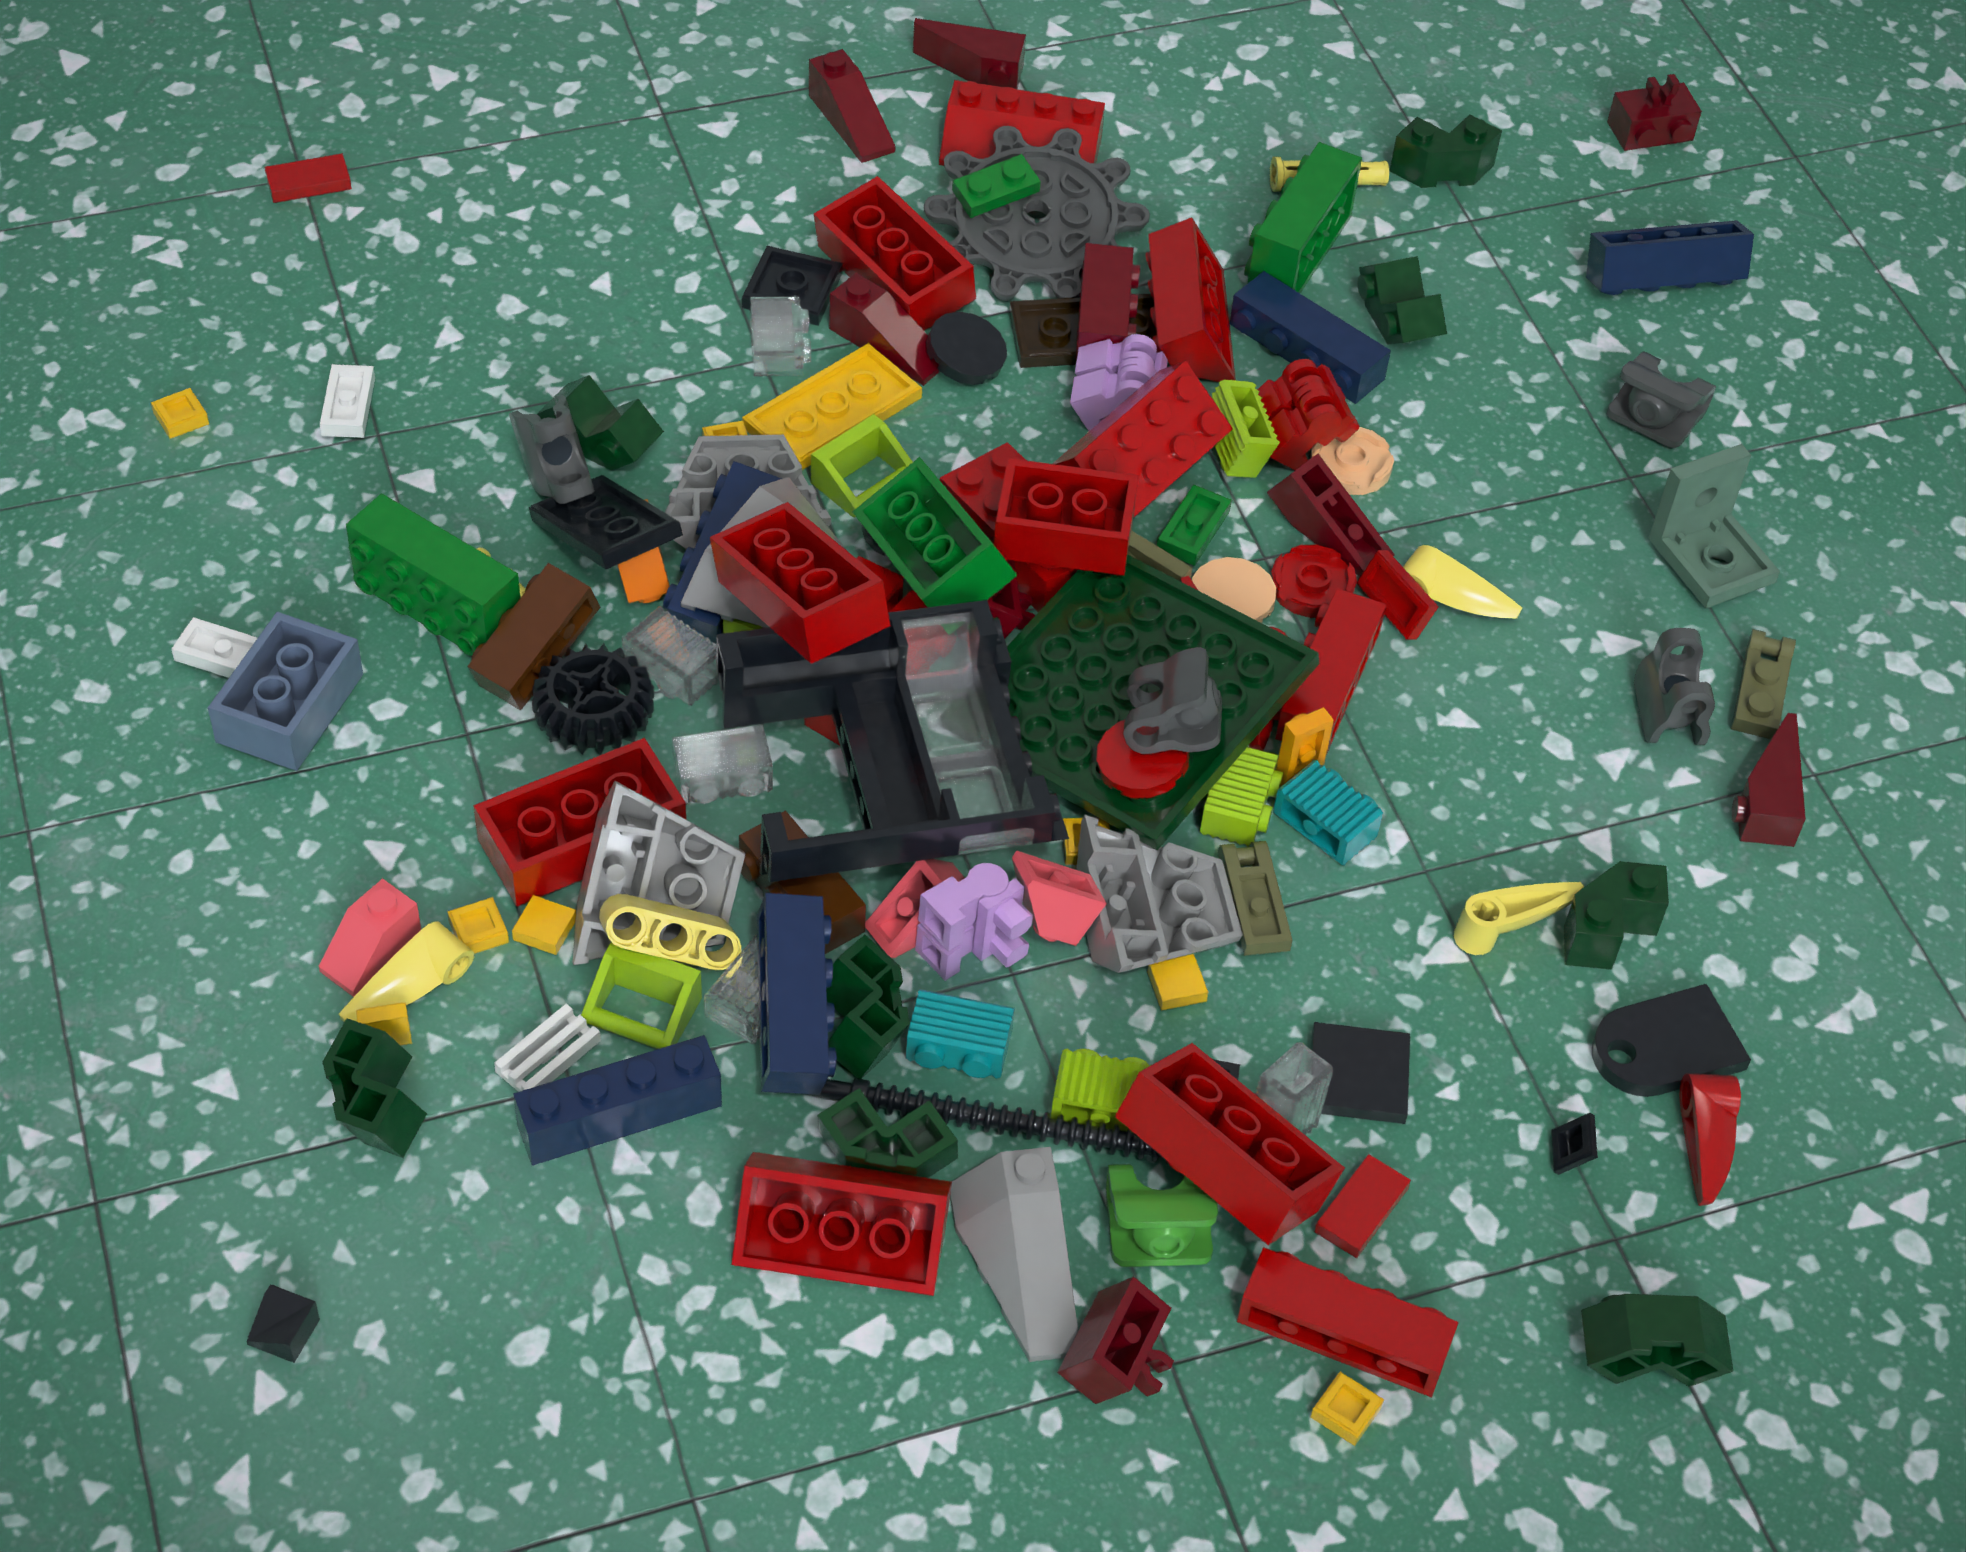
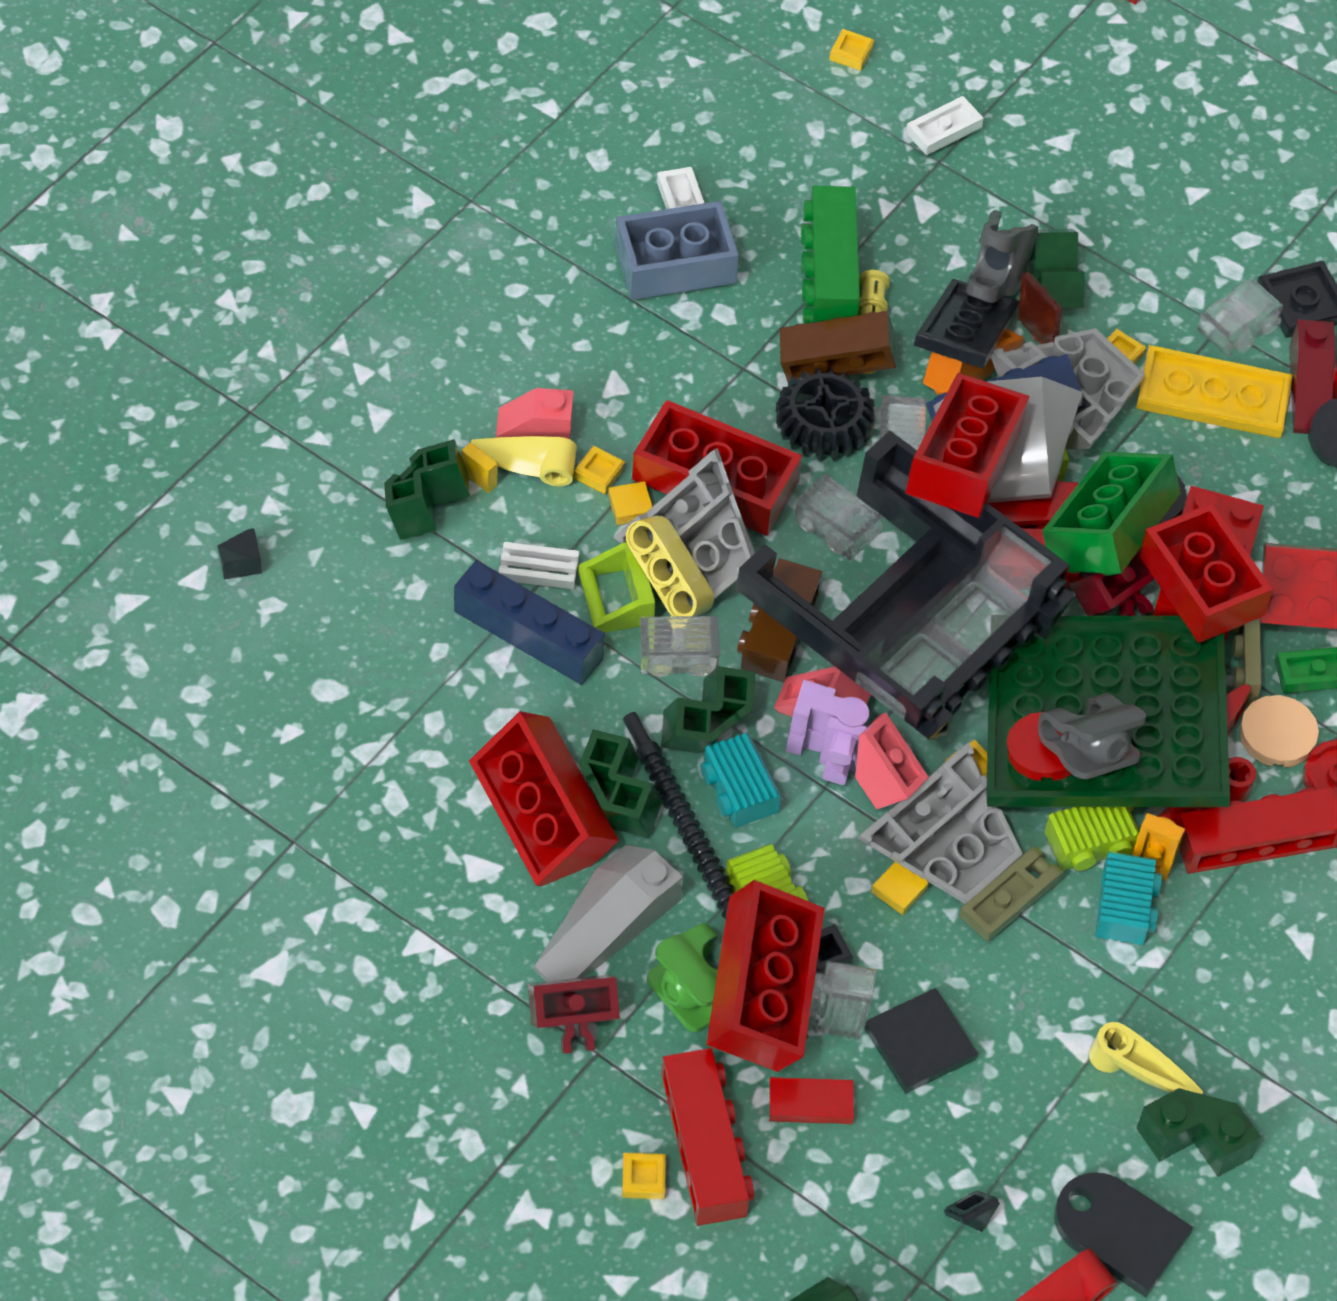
camera: 55 degrees right, 5 degrees up
dark blue brick [757,893,837,1095] -> none
lime tile [811,414,913,517] -> none
none -> clear red piece [1018,272,1062,344]

